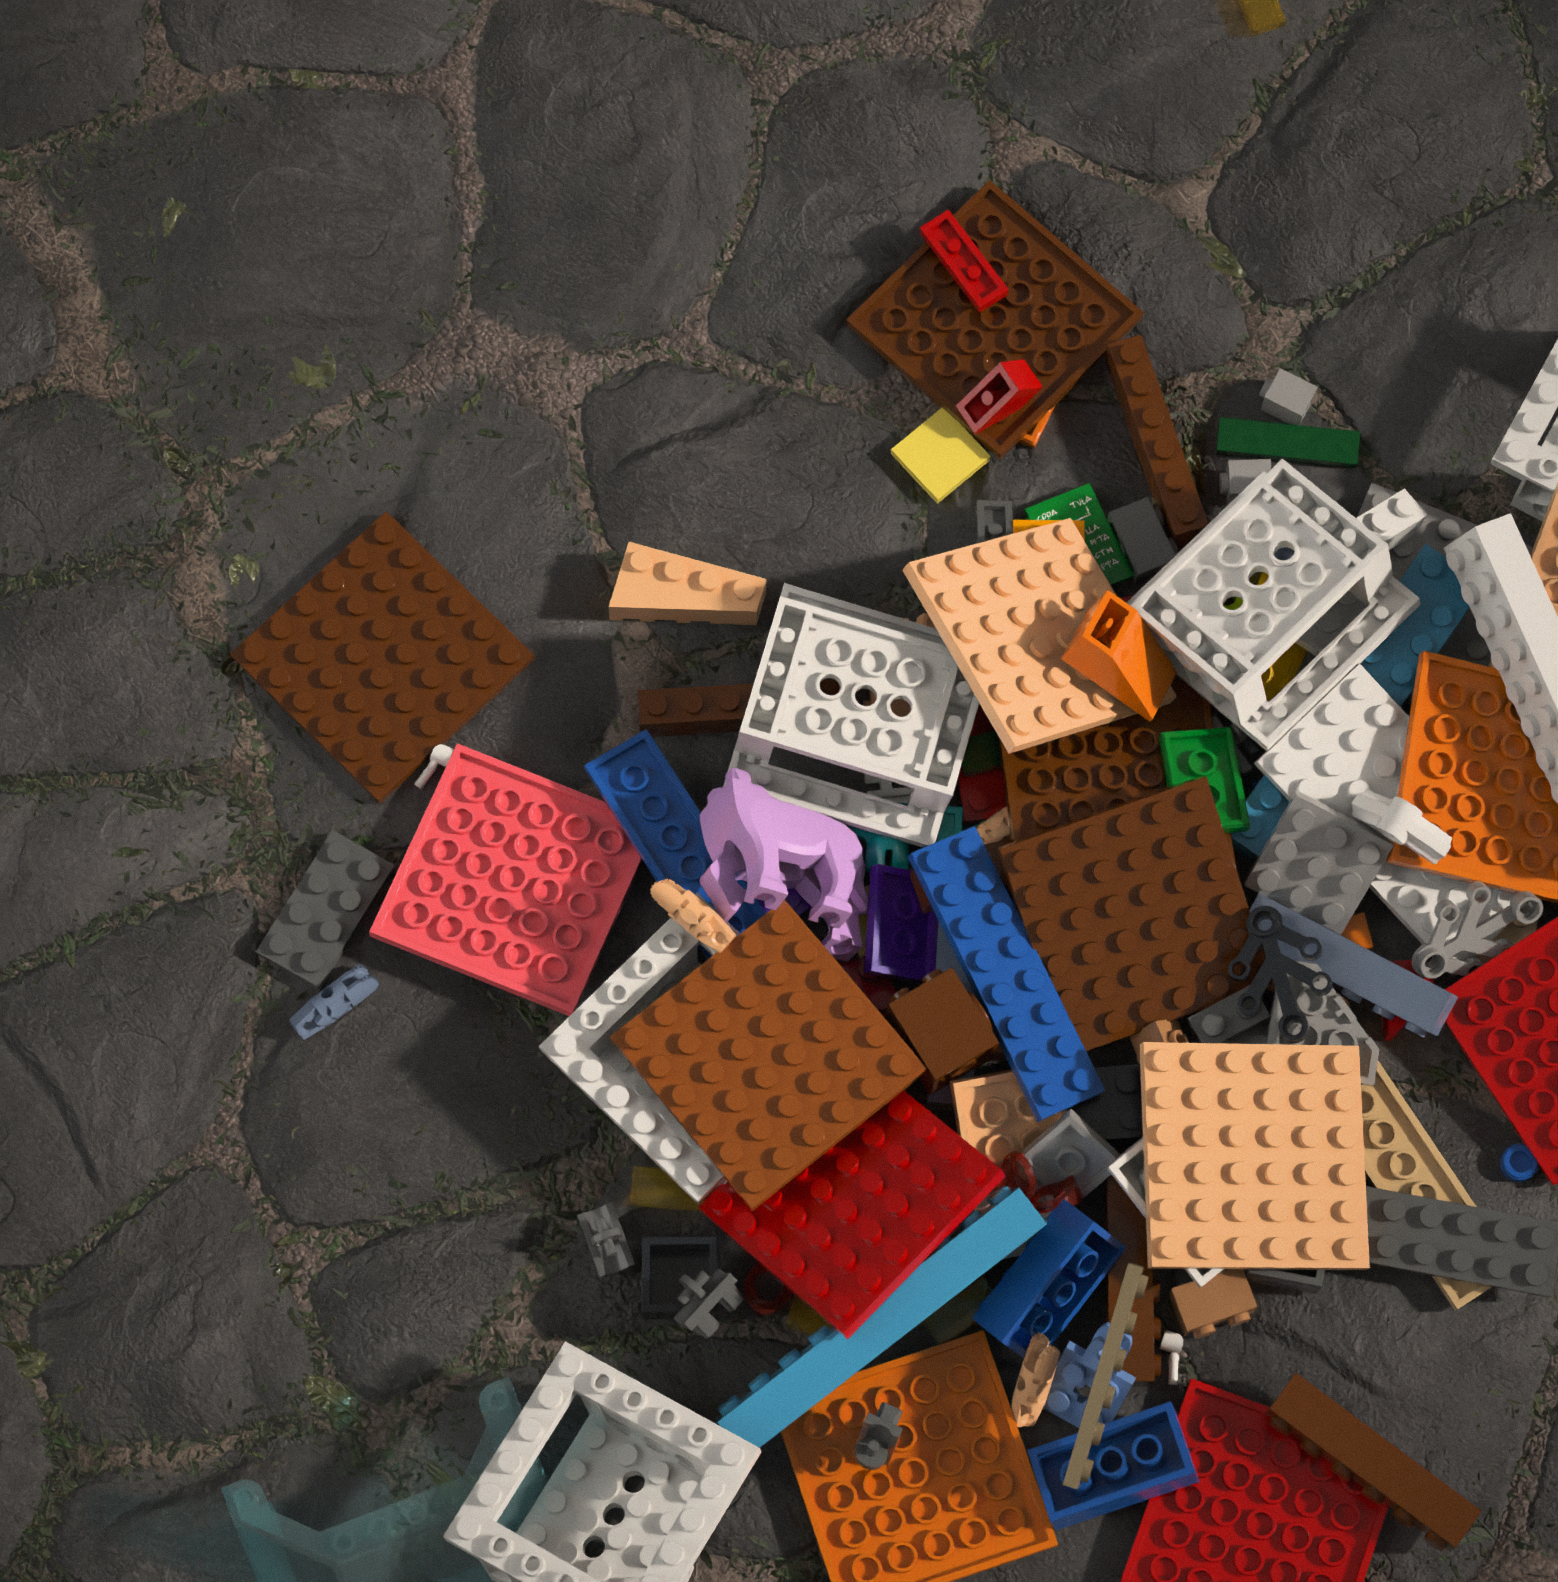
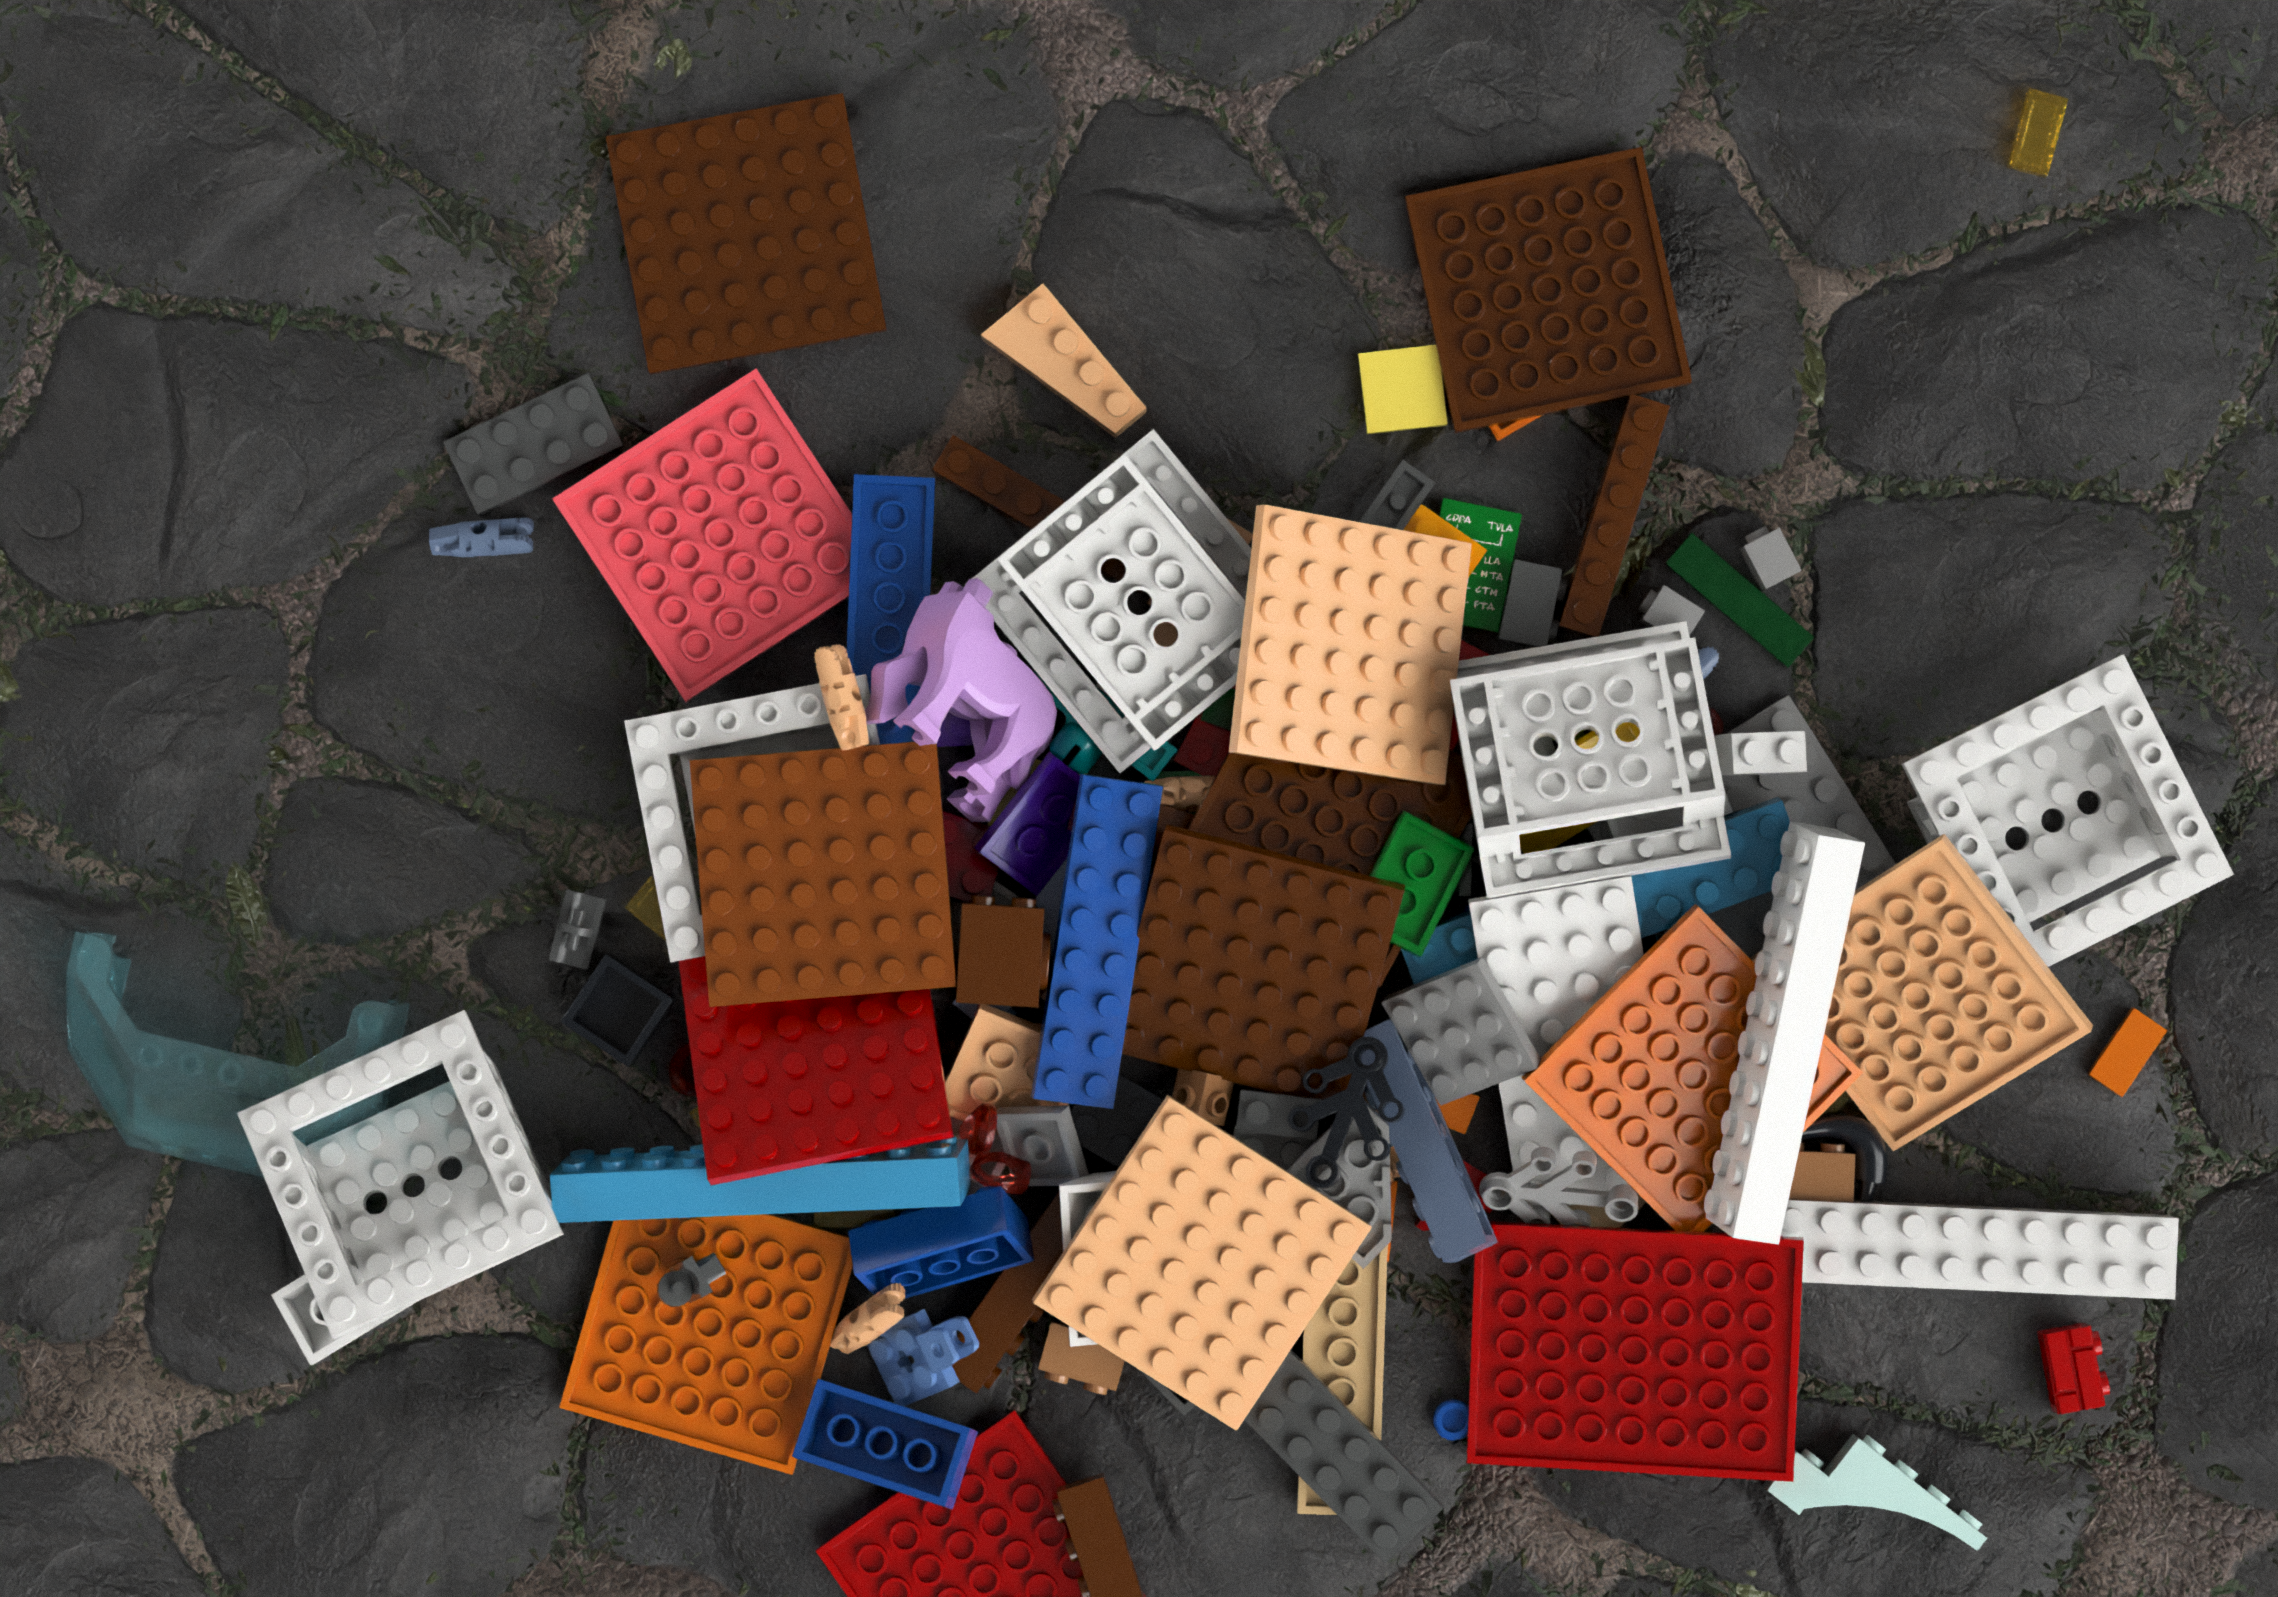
camera: 35 degrees right, 15 degrees up
white hand [414,744,454,789] -> none
dark grey hips [673,1269,744,1338] -> none
red plate [919,209,1009,313] -> none
red slope [956,359,1043,434] -> none
orange slope [1061,589,1177,722] -> none
dark tan plate [1063,1263,1149,1489] -> none
white hand [1160,1331,1183,1385] -> none
white piece [1351,790,1452,864] -> none

